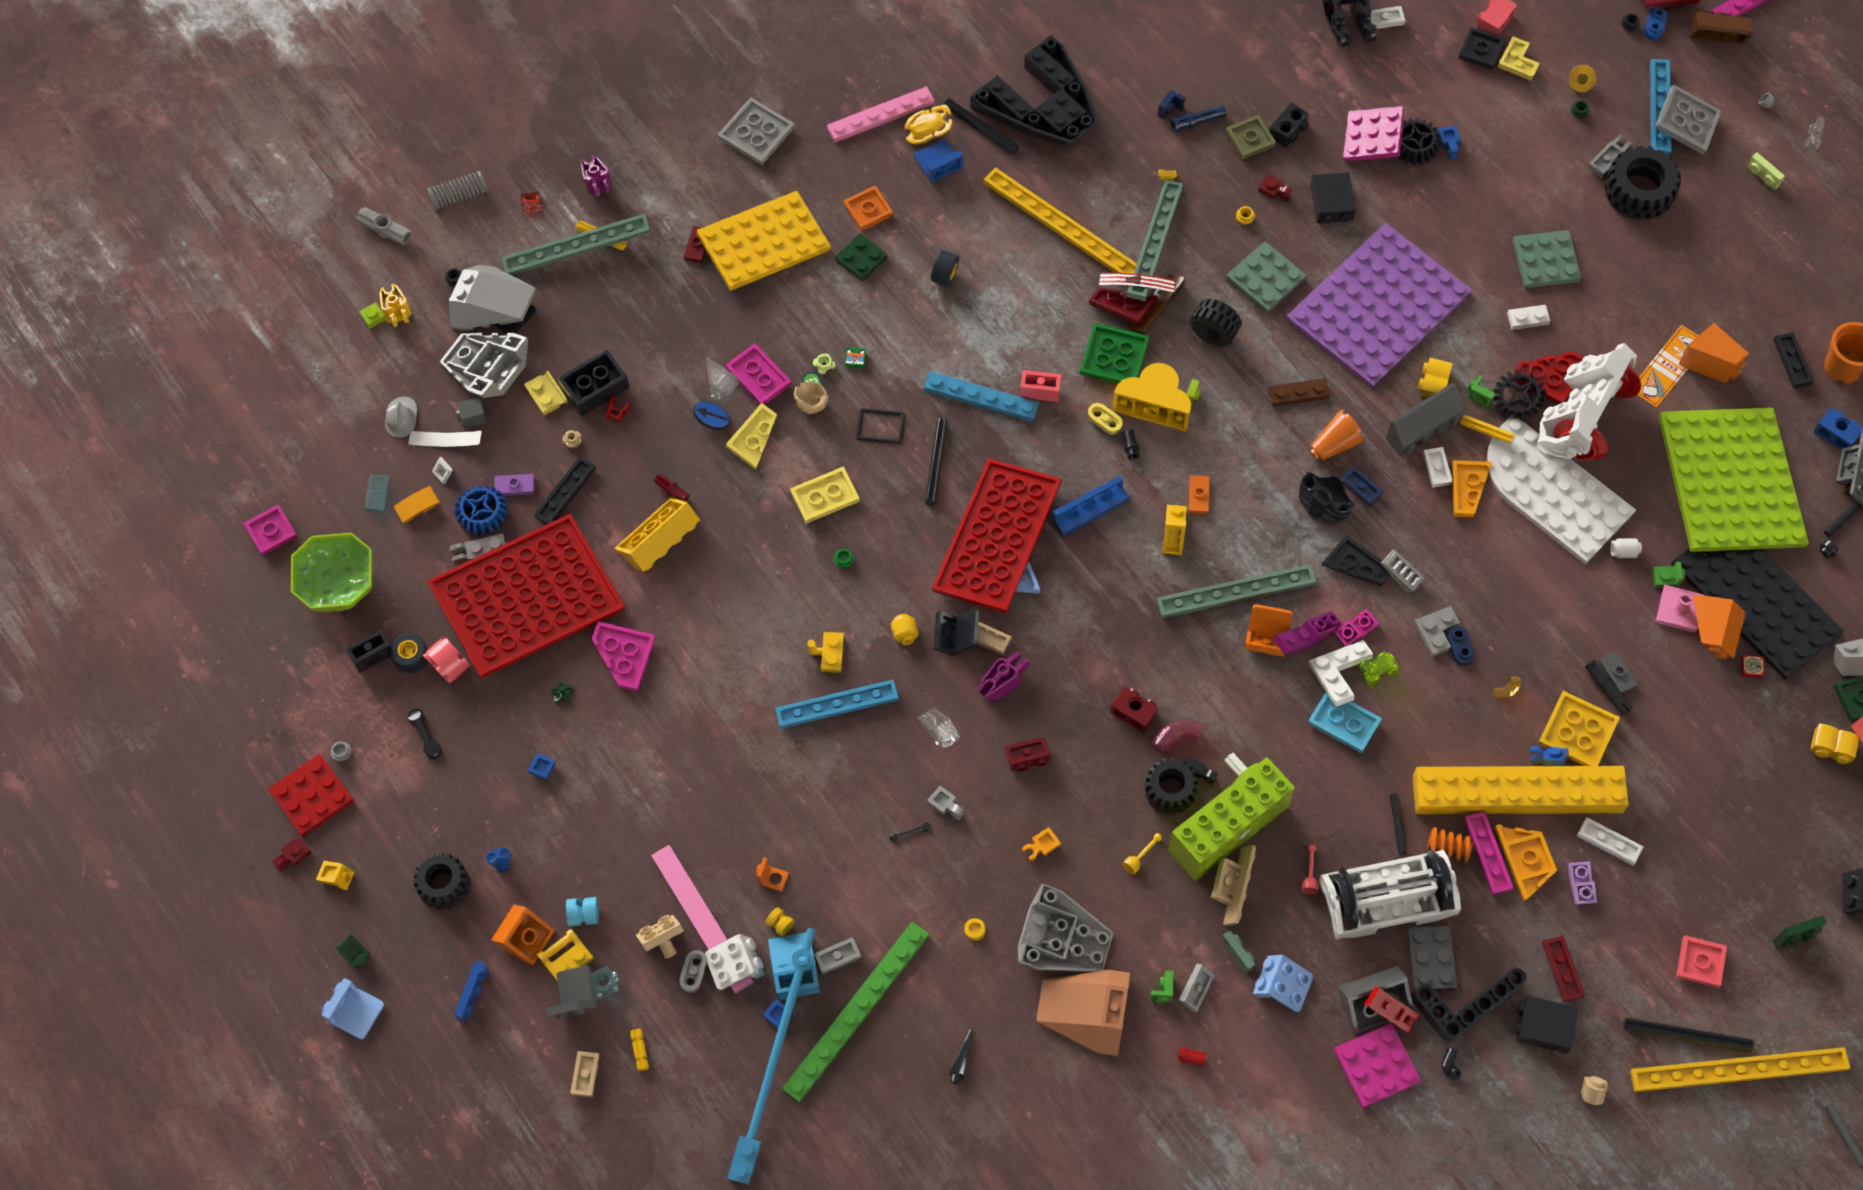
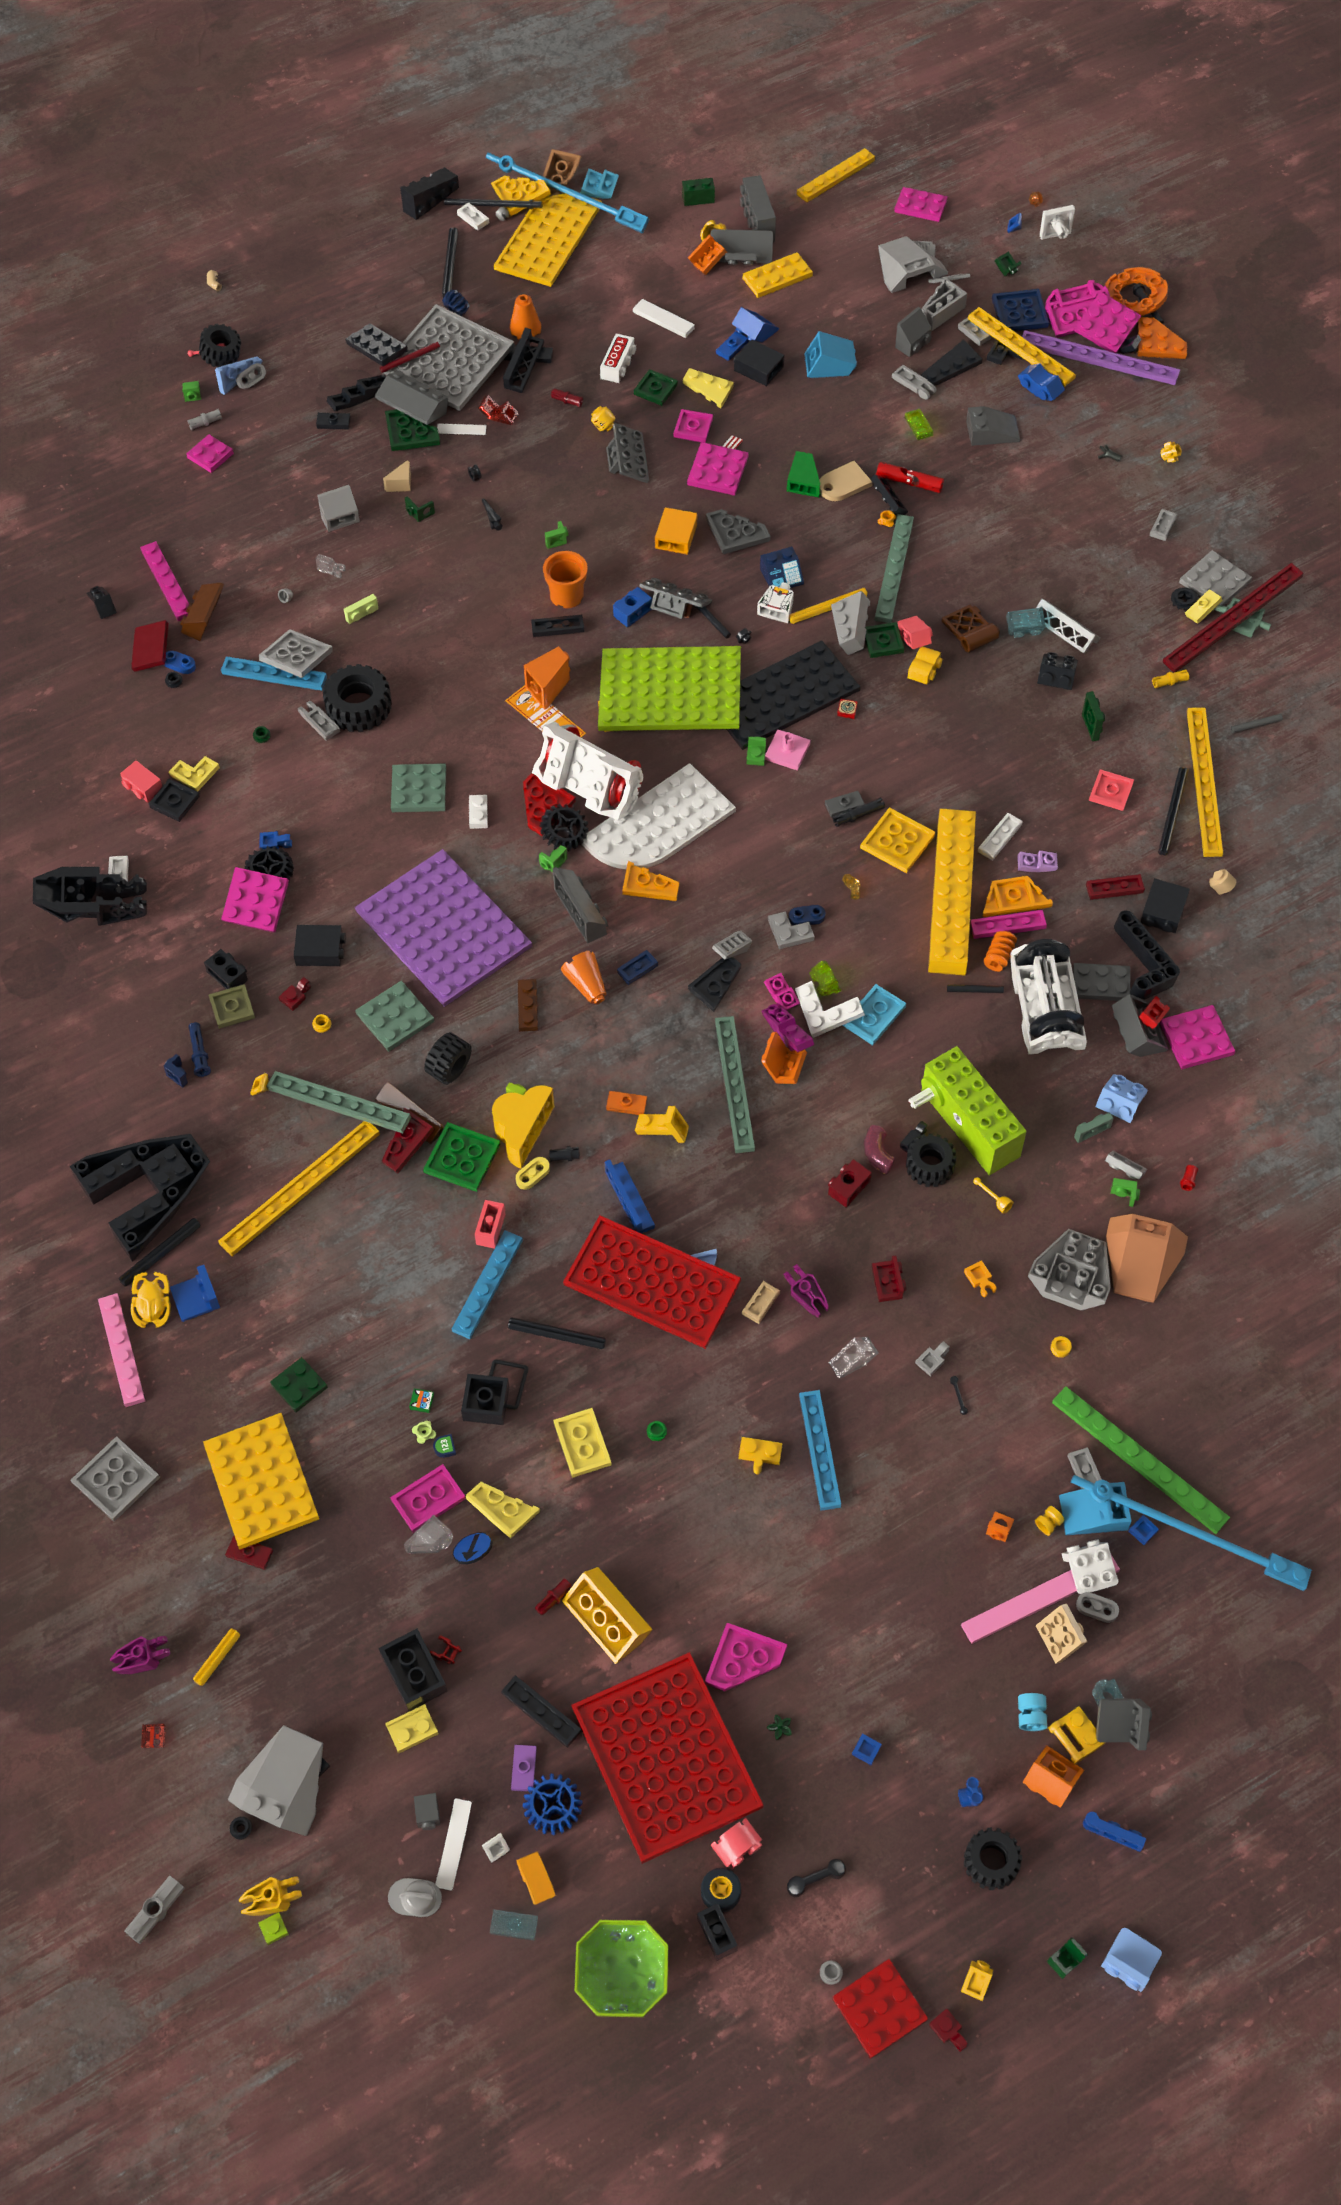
camera: 85 degrees left, 5 degrees down
dark pink plate [244,504,298,556] -> none
light grey piece [427,170,488,210] -> none
light grey wedge [440,333,528,398] -> none
light grey hinge [450,533,506,564] -> none
sand green plate [501,214,651,275] -> none
tan plate [562,430,581,449] -> none
tan plate [570,1051,600,1098] -> none
yellow axle [630,1029,649,1071] -> none
tan hair [793,381,828,414] -> none
orange tile [843,185,894,232] -> none
yellow head [891,614,919,645] -> none
black wheel [931,250,959,287] -> none
black bracket [933,608,979,656] -> none
black piece [949,1028,973,1085] -> none
sticker [1099,273,1175,292] -> none
tan bracket [1211,845,1256,926] -> none
black piece [1299,472,1355,523] -> none
coral hinge [1302,845,1319,894] -> none
yellow brick [1417,358,1453,398] -> none
white plate [1423,447,1453,488] -> none
black arm [1441,1048,1462,1080] -> none
yellow axle [1460,415,1515,443] -> none
blue plate [1529,746,1569,766] -> none
yellow plate [1569,65,1596,92] -> none
white brick [1610,538,1642,558] -> none
orange slope [1693,594,1746,660] -> none
none -> black brick [461,1374,510,1425]

